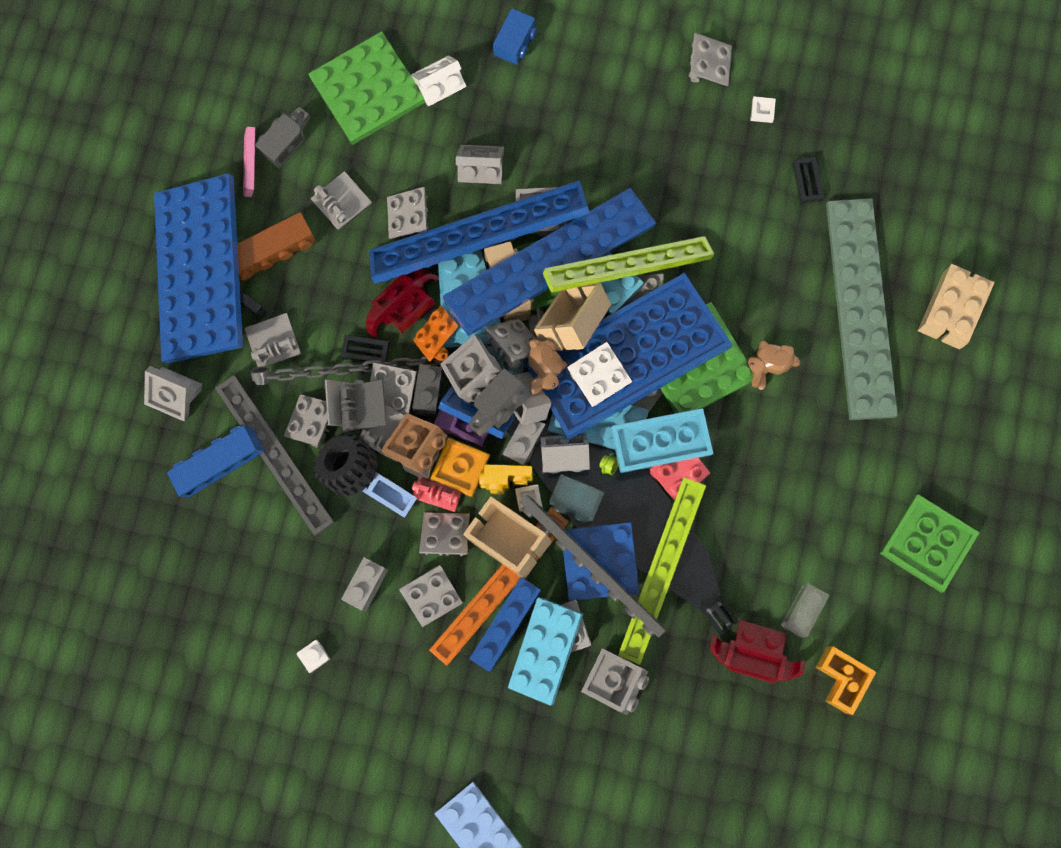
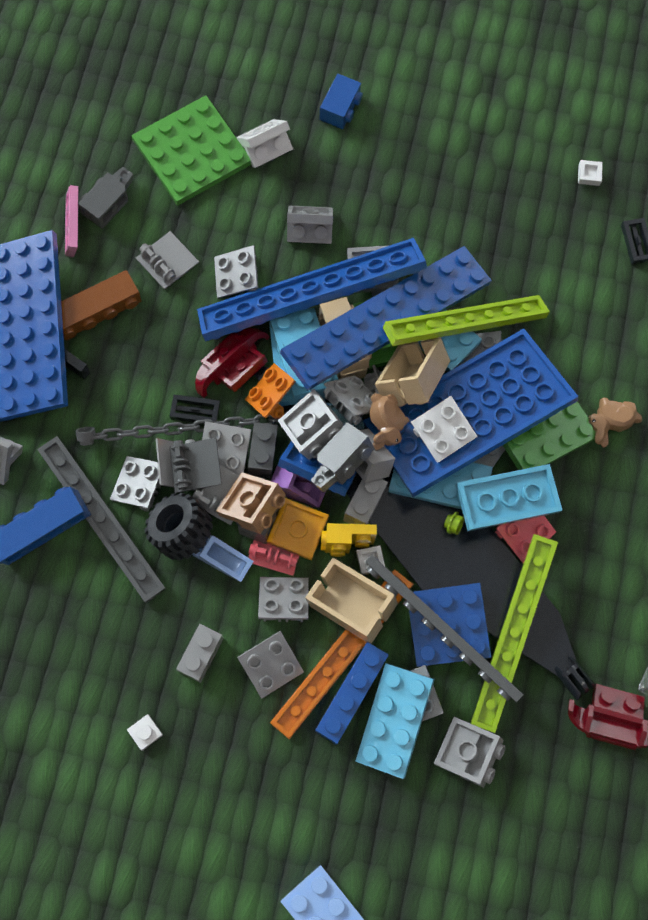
camera: 15 degrees left, 5 degrees down
light grey hinge [245,313,301,367] -> none
light grey brick [541,434,590,474] -> none
clear light blue brick [550,474,604,523] -> none
light grey hinge [689,33,732,86] -> none

